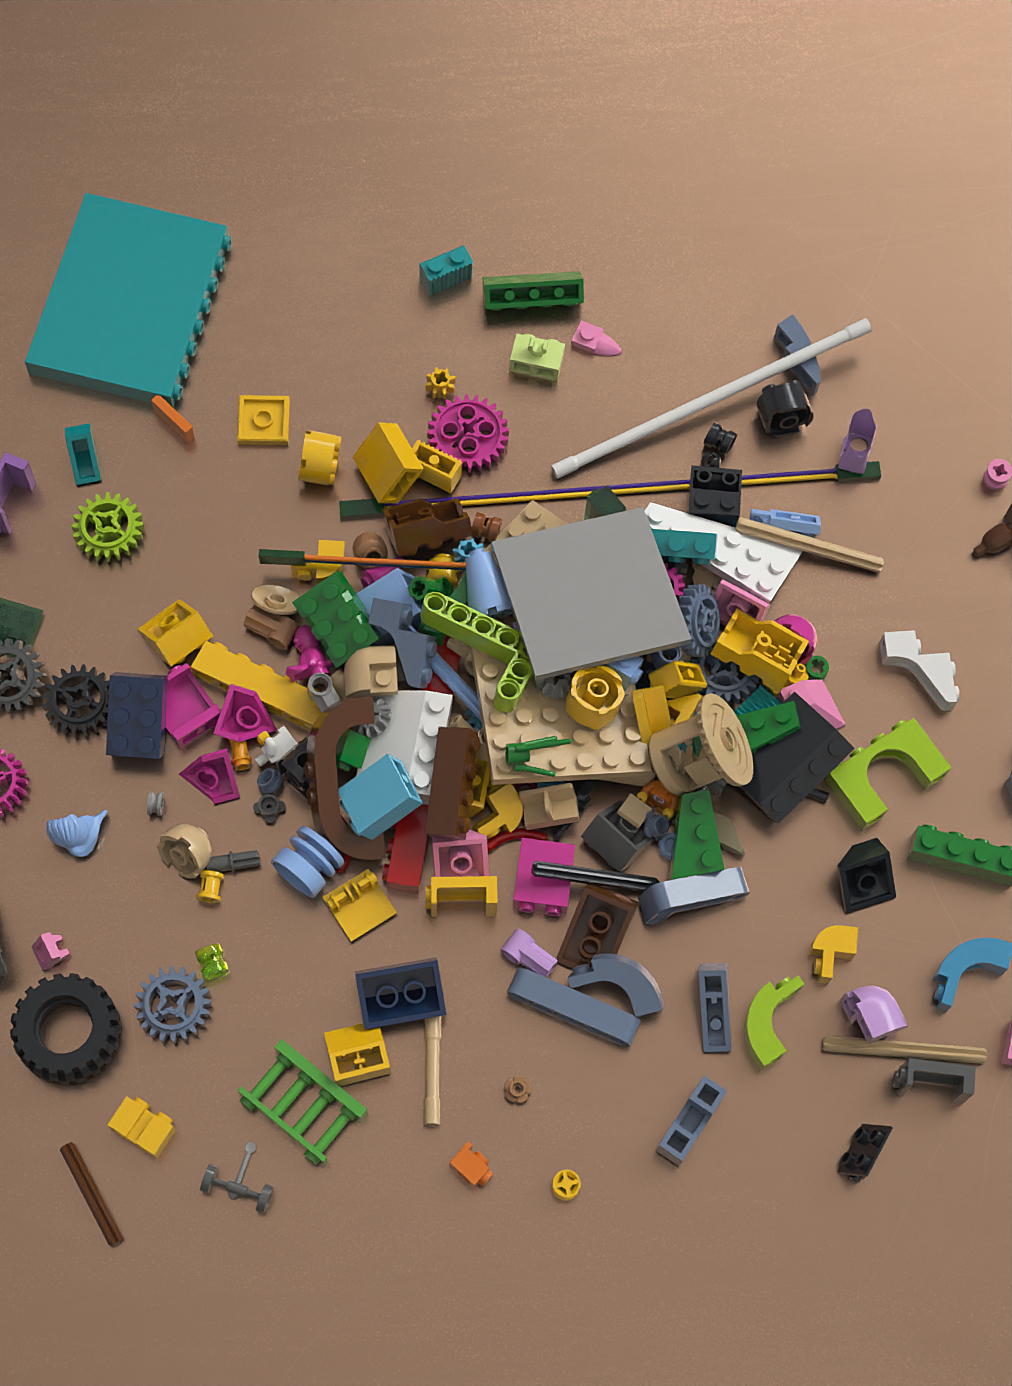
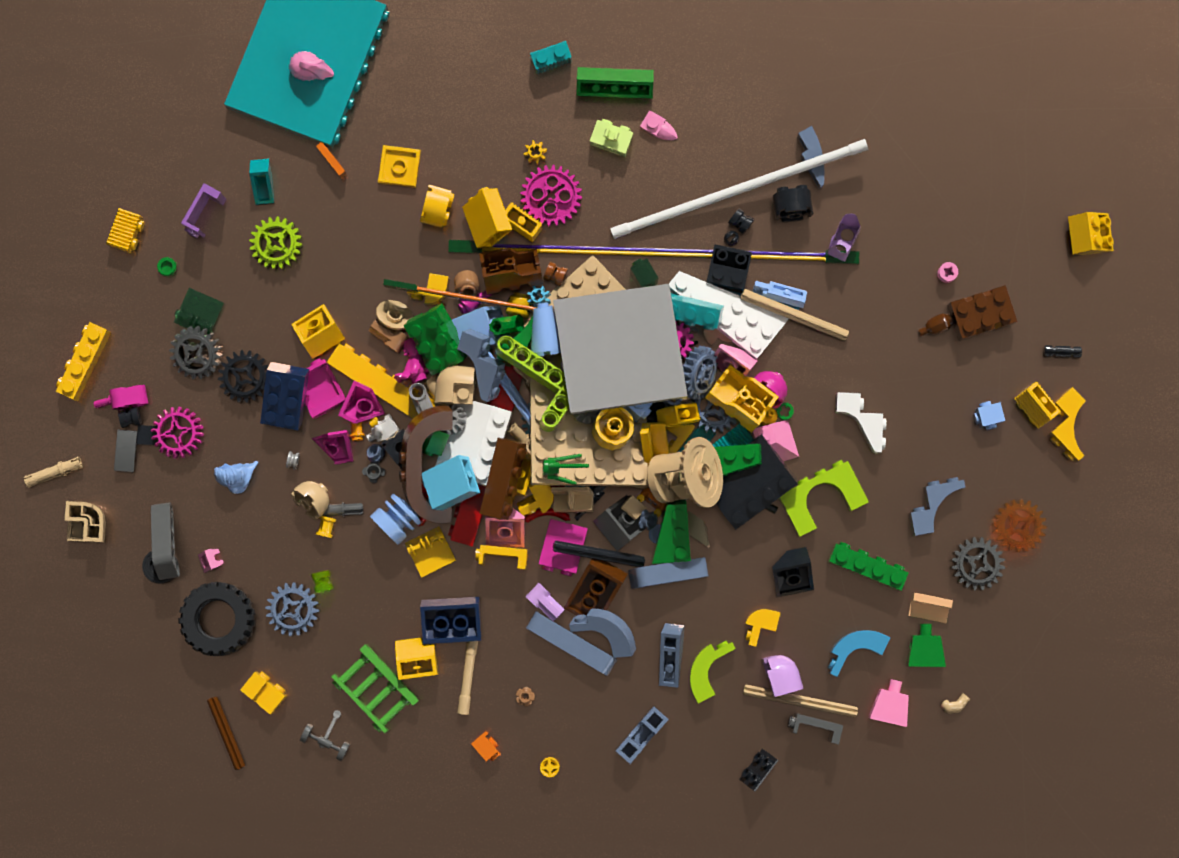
camera: 15 degrees right, 15 degrees up
none -> bright pink hair [289,51,334,81]

